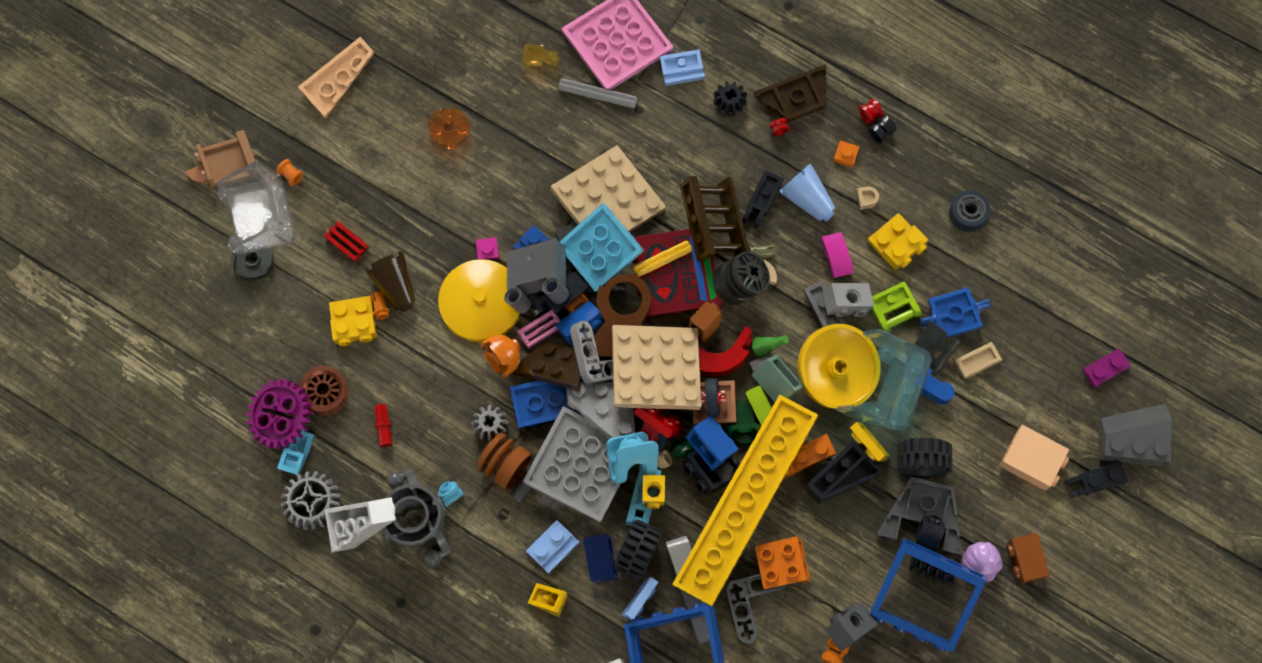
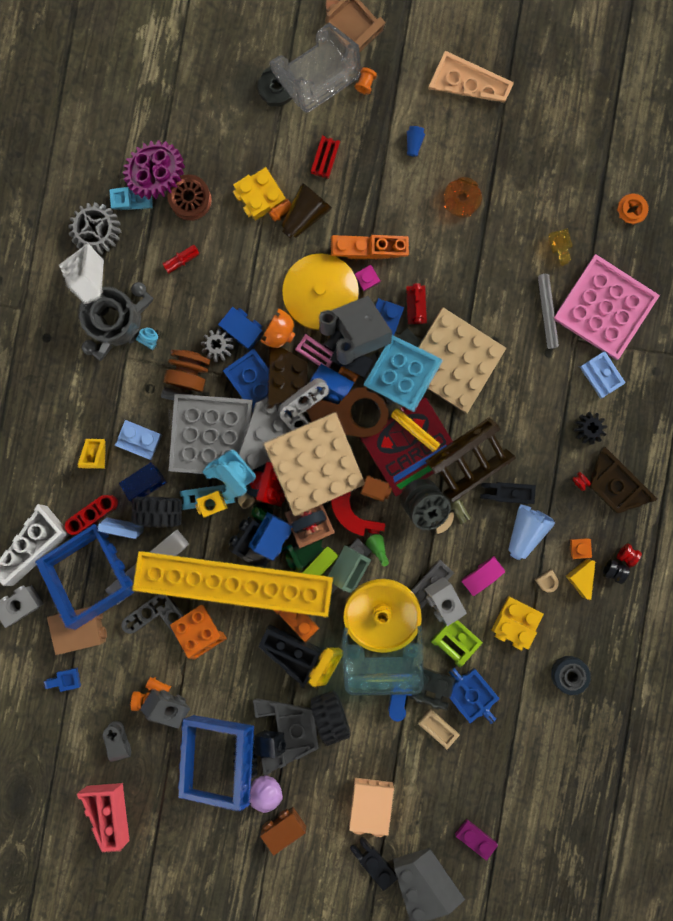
camera: 65 degrees right, 15 degrees up
none -> red beam [65,495,118,535]
none -> orange pin [145,677,171,692]
none -> blue brick [218,307,264,351]
none -> orange slope [331,235,409,259]
none -> red hinge [406,283,427,324]
none -> blue cone [407,126,425,157]
none -> yellow slope [566,559,595,600]

